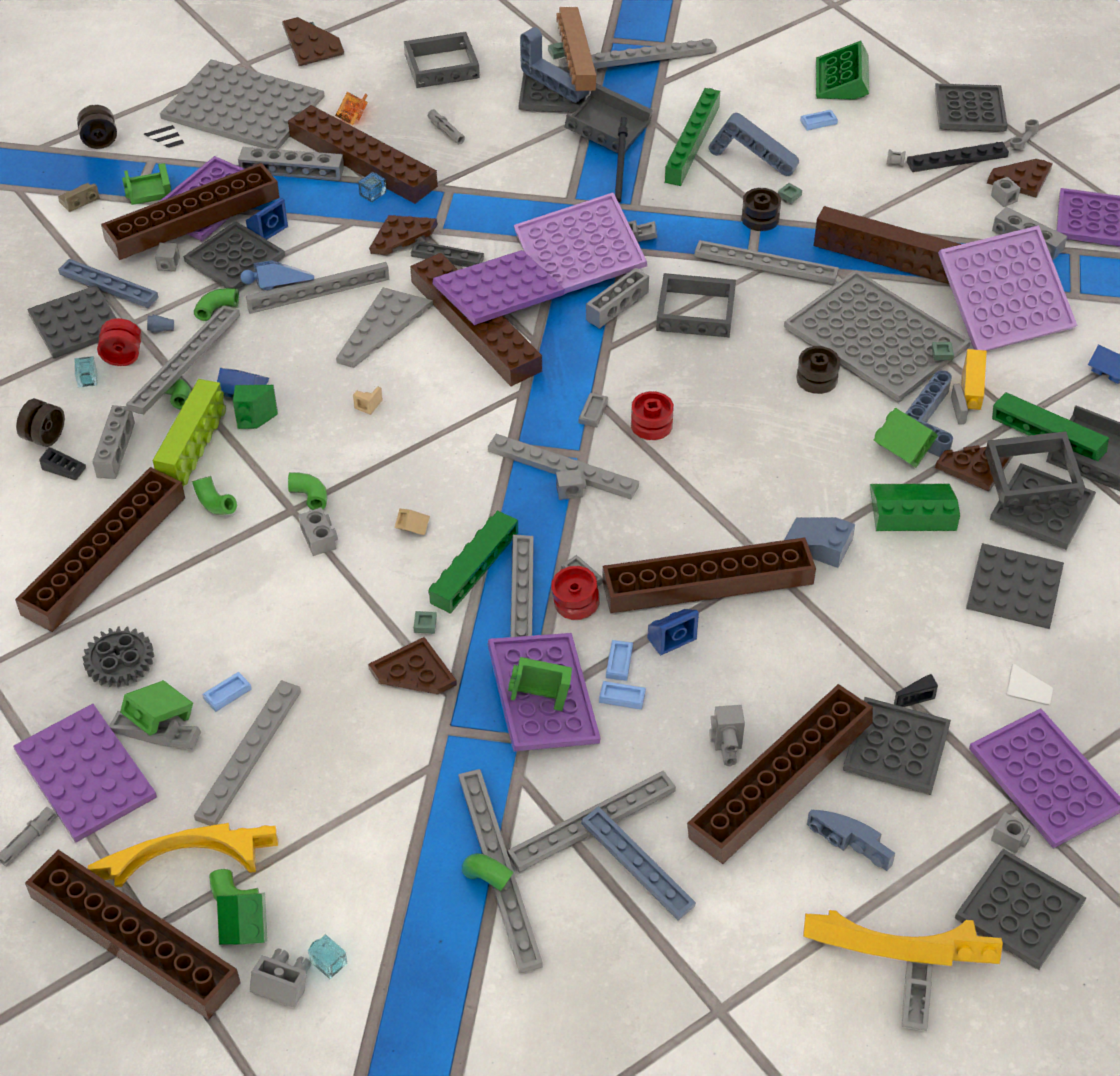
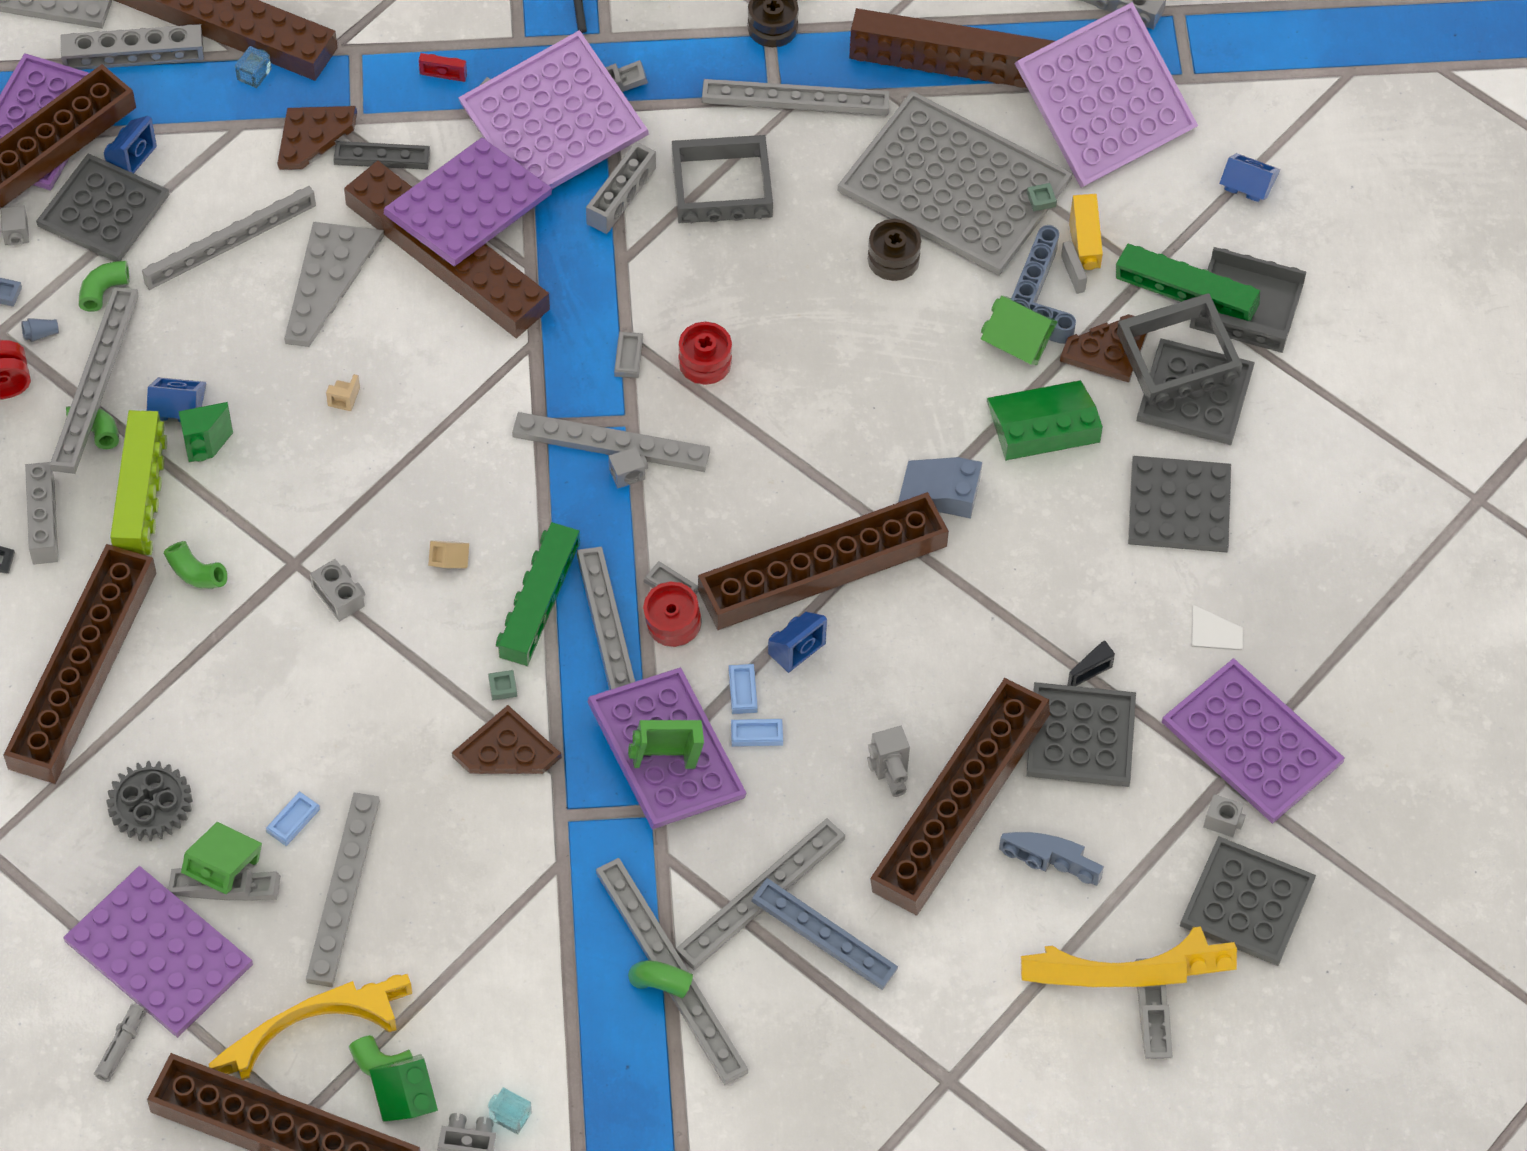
camera: 15 degrees left, 10 degrees up
medium blue slope [240,260,314,290] -> none
bright green cylinder [288,472,327,510] -> none
none -> red plate [419,53,467,82]

